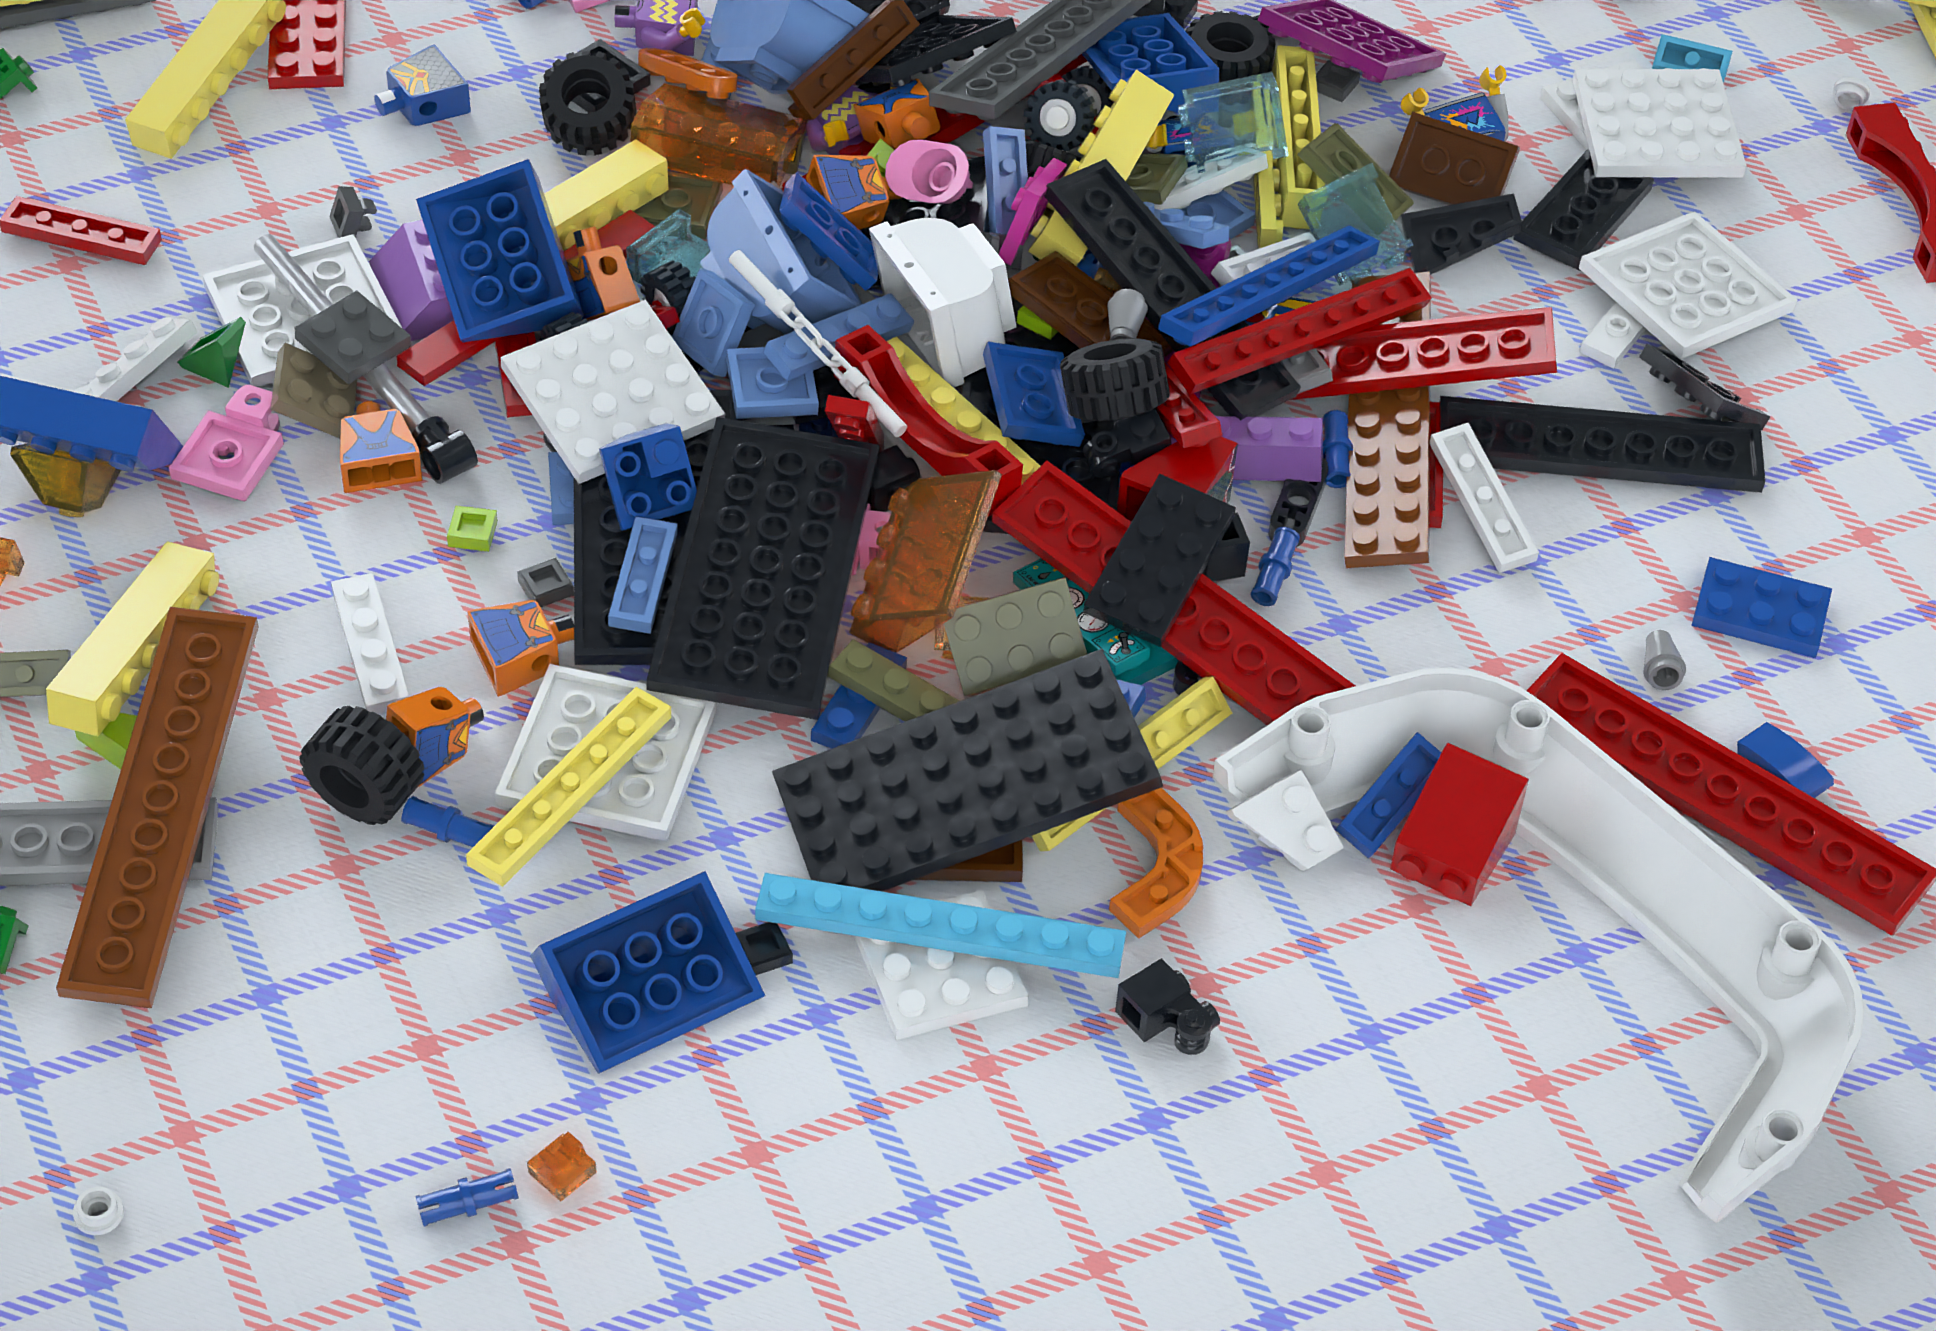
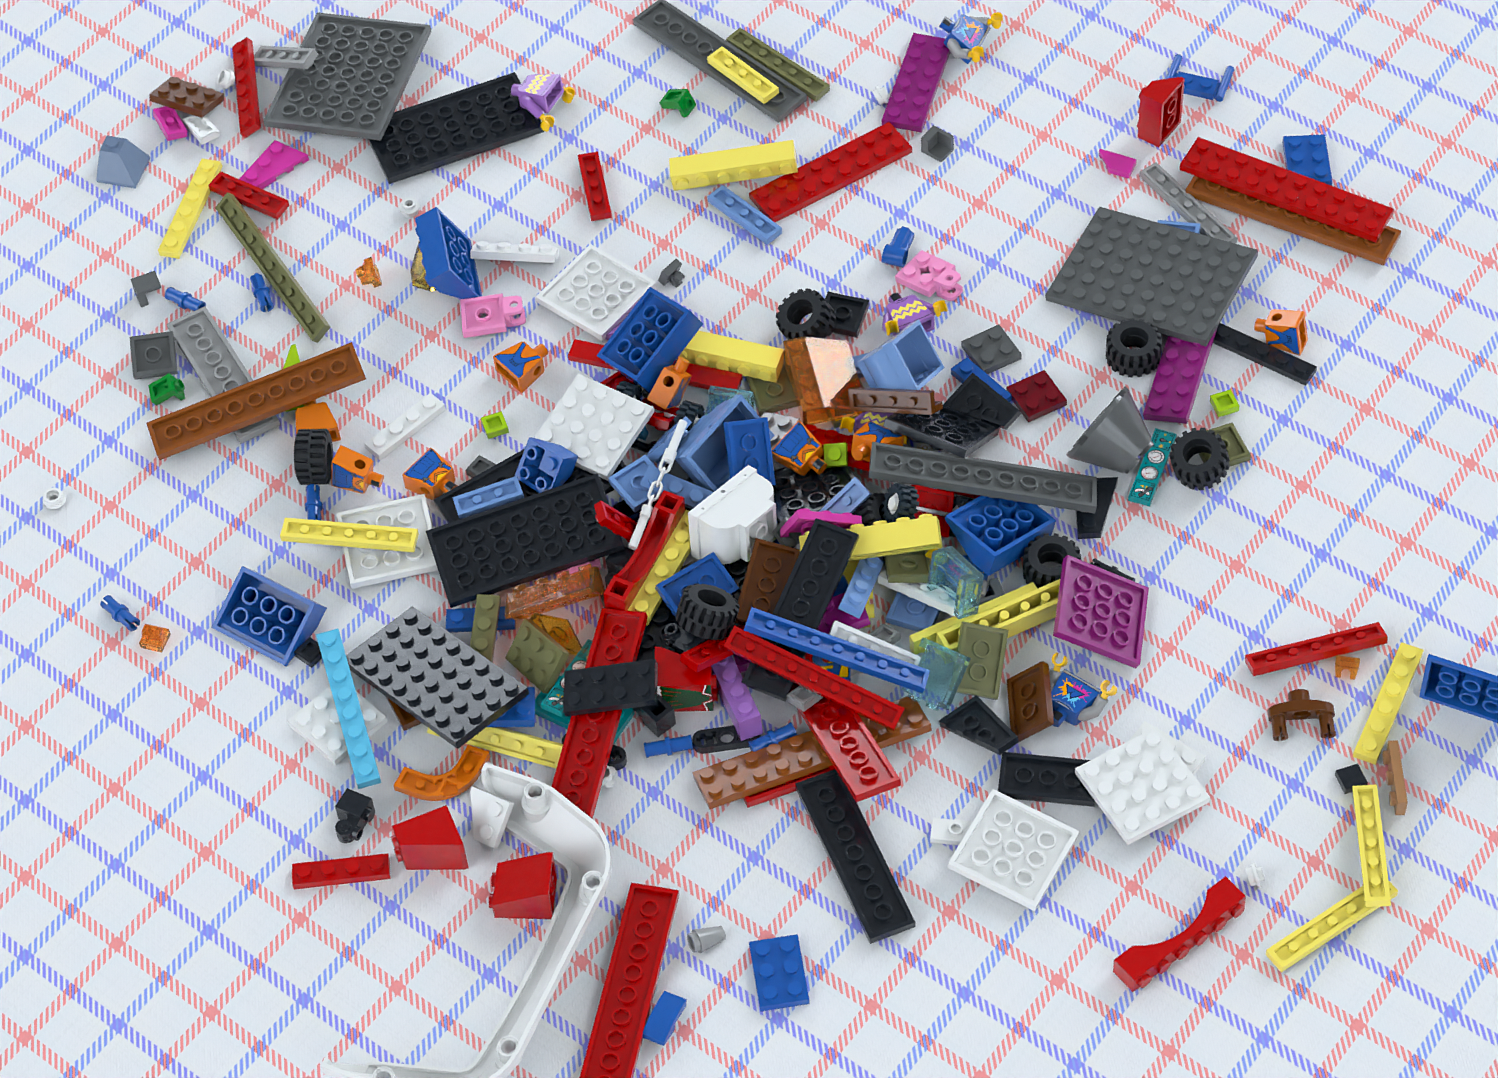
camera: 70 degrees right, 5 degrees up
light yellow brick [46,541,219,736] -> none
green slope [177,316,246,388] -> none
piece [254,234,478,484] -> none
dark tan plate [270,343,358,439] -> none
dark grey plate [294,290,411,385] -> none
torso [374,44,471,126] -> none
orange plate [638,48,738,99] -> none
bright pink piece [885,140,973,204] -> none
light grey cone [1108,289,1148,340] -> none
blue plate [1335,732,1442,859] -> none
white plate [1429,423,1539,573] -> none
black wing [1639,344,1770,430] -> none
medium azure slope [1652,34,1733,84] -> none
none -> red plate [292,853,391,889]
none -> orange torso [295,399,341,442]
none -> red slope [390,805,469,870]
none -> medium blue plate [707,185,782,245]

